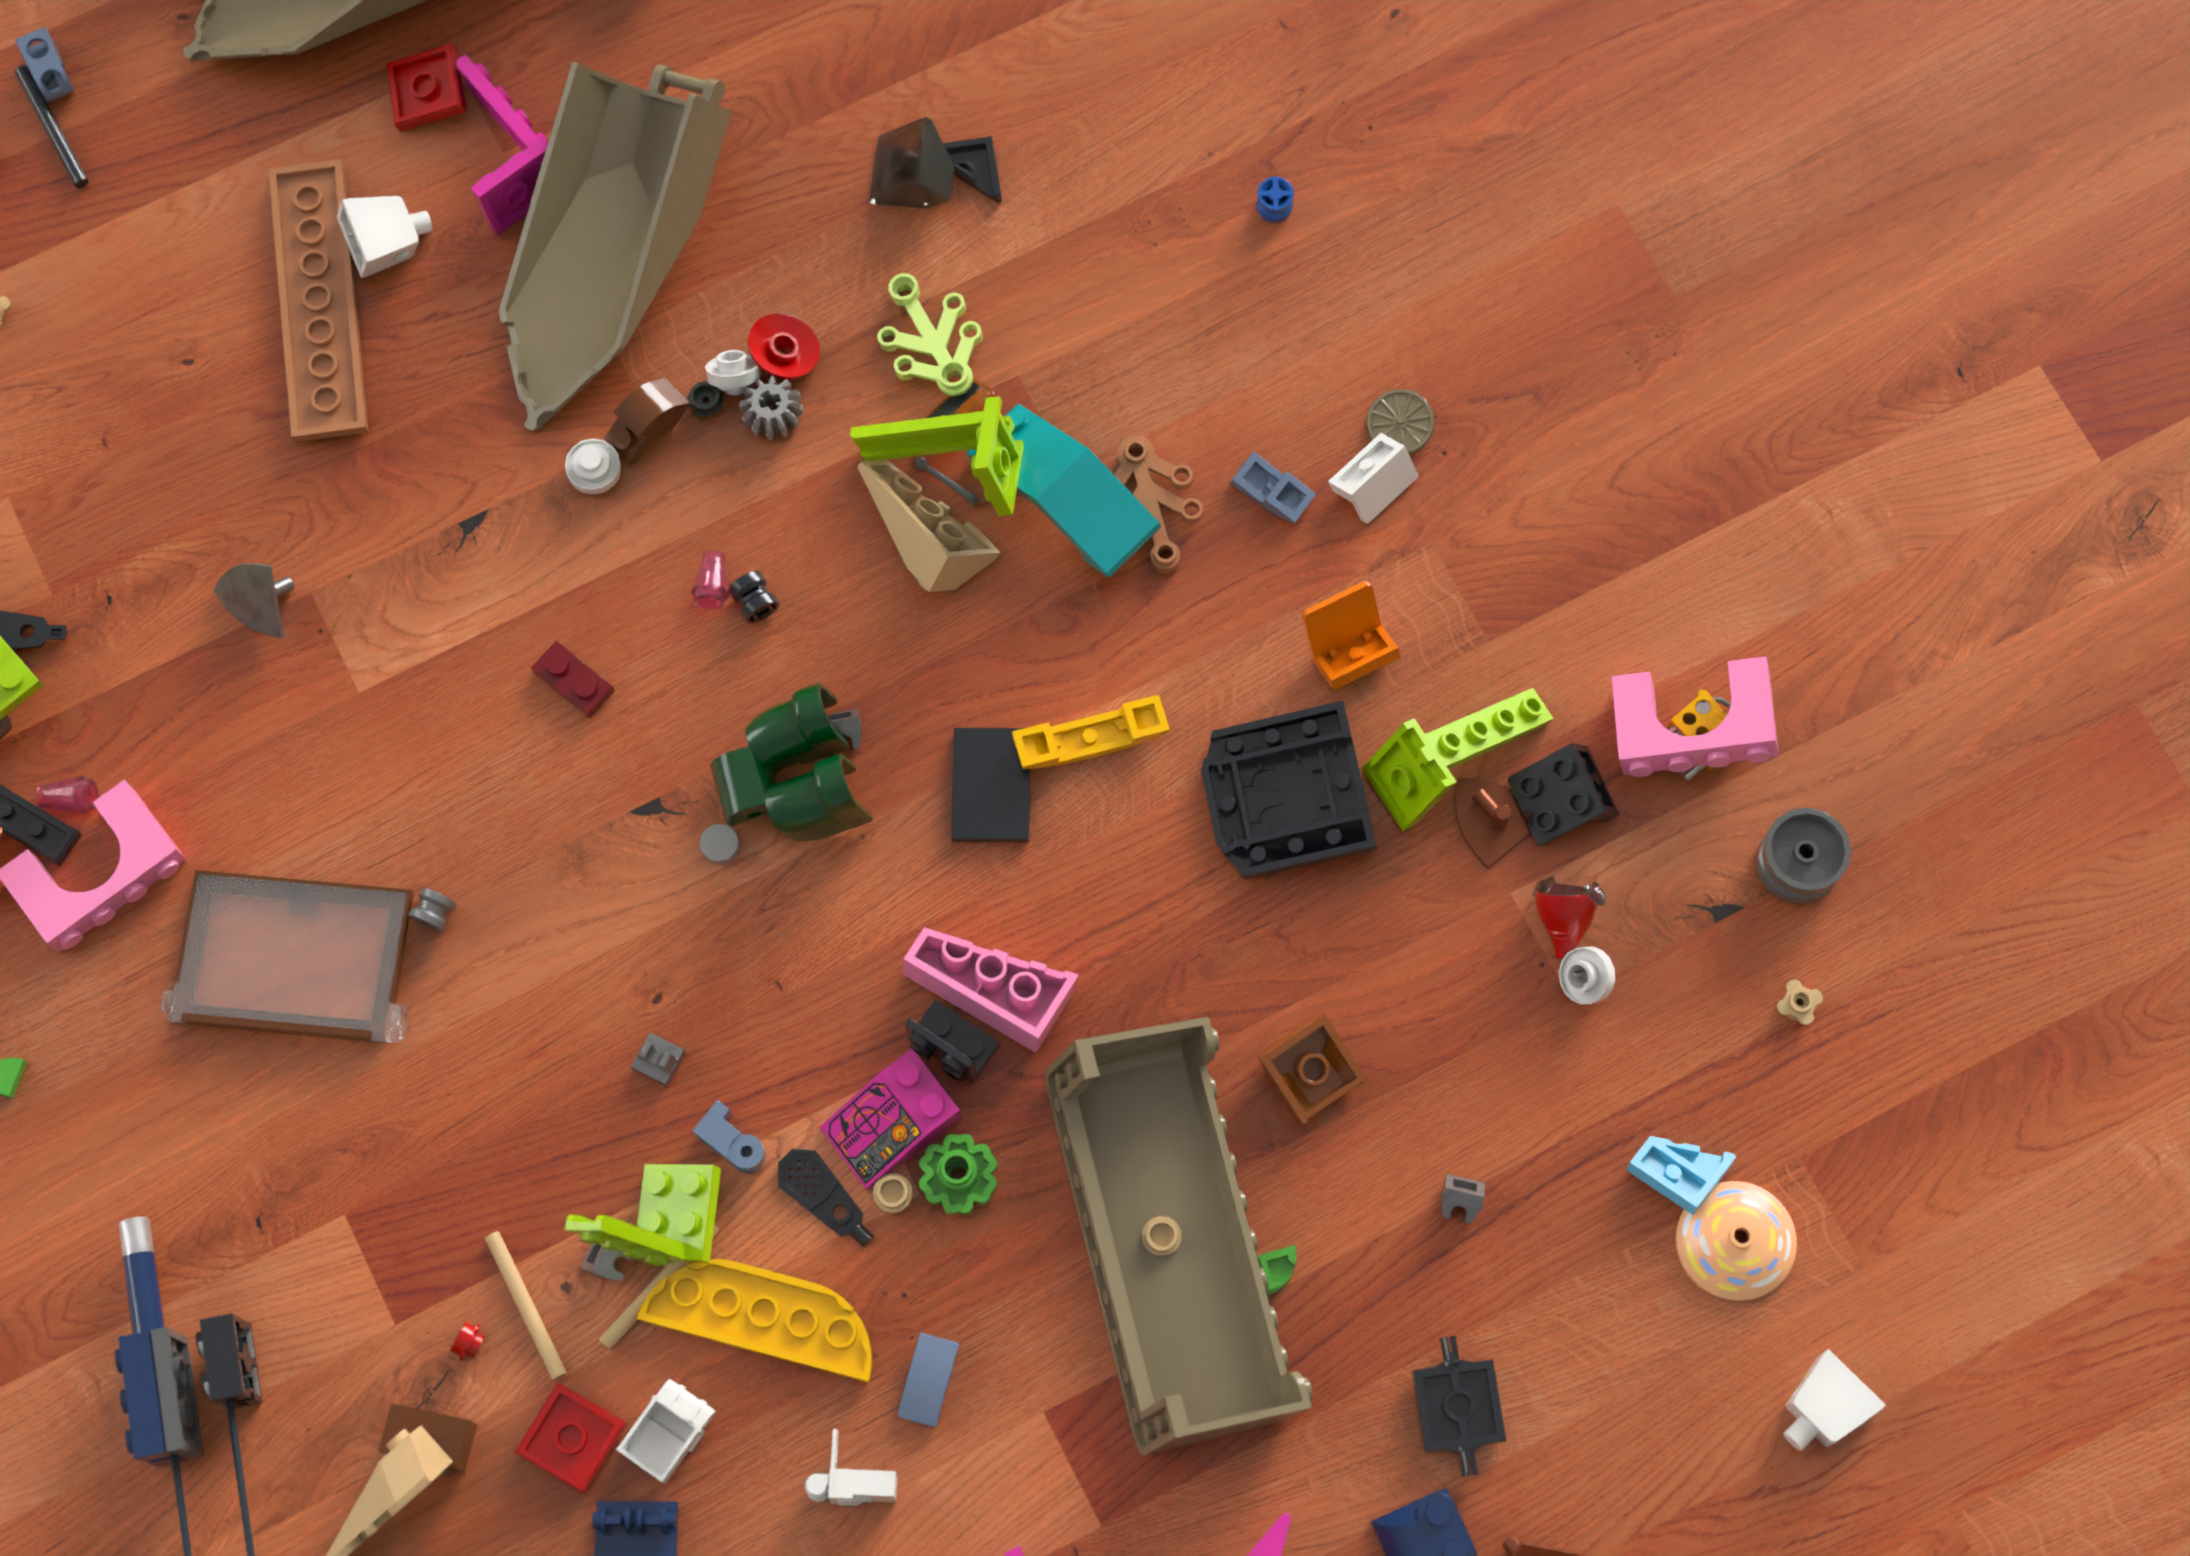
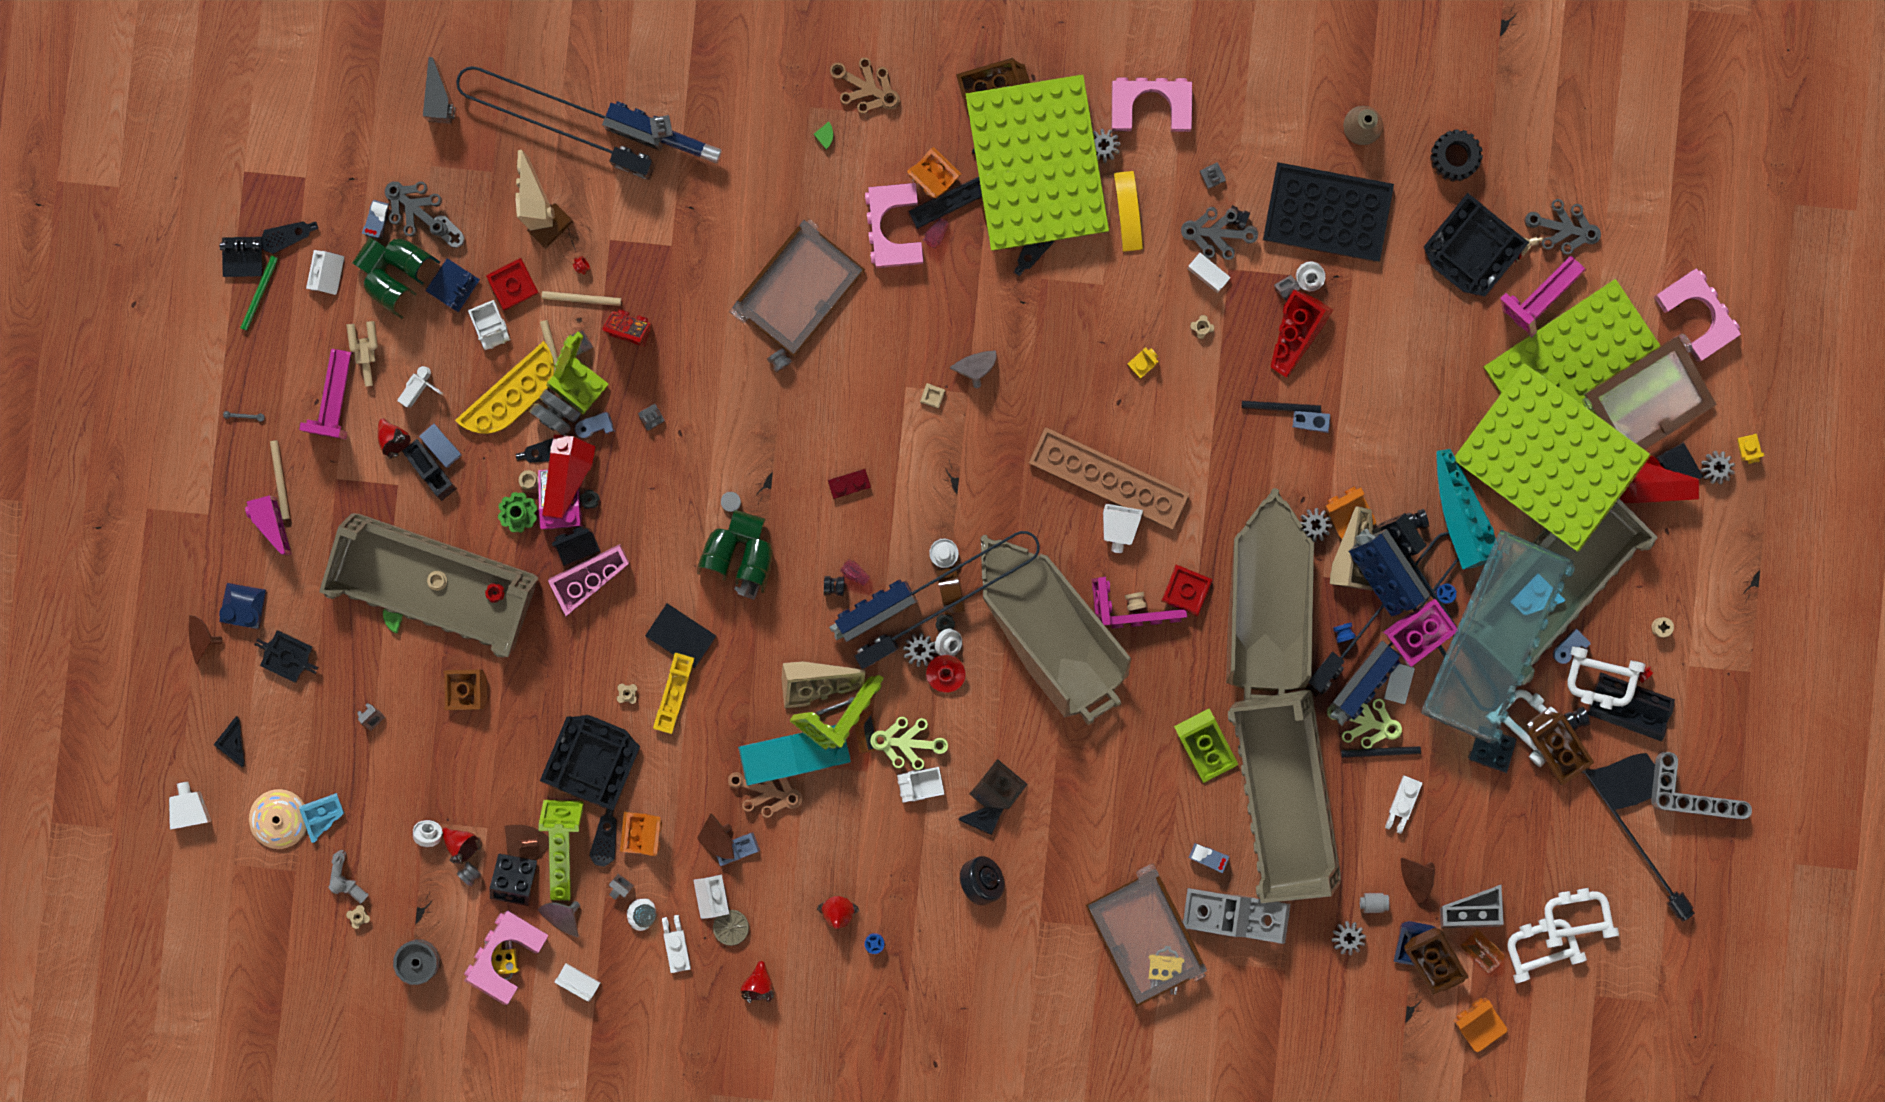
camera: 125 degrees right, 15 degrees up
none -> black tile [214,716,245,767]
none -> light grey pin [328,850,369,904]
none -> hat [377,418,411,459]
none -> black slope [402,439,457,501]
none -> flat silver wheel [456,862,482,887]
none -> red plate [485,583,505,603]
none -> dark grey wheel [529,389,581,436]
none -> flat silver shield [538,901,580,937]
none -> red wedge [542,434,596,519]
none -> white panel [555,963,601,1002]
none -> pearl dark grey plate [580,490,600,509]
none -> black piece [589,809,616,866]
none -> red slope [602,309,652,347]
none -> flat silver tile [609,874,634,900]
none -> tan plate [617,684,637,704]
none -> hair [627,899,657,931]
none -> flat silver tile [649,115,673,139]
none -> white hinge [662,915,691,973]
none -> copper shield [697,813,734,859]
none -> red hat [740,961,774,1003]
none -> red hat [816,896,859,929]
none -> piece [829,531,1040,670]
none -> white piece [897,767,944,802]
none -> tan tile [920,383,945,409]
none -> black wheel [960,856,1005,906]
none -> tan wheel [1125,592,1147,611]
none -> yellow bracket [1127,347,1159,379]

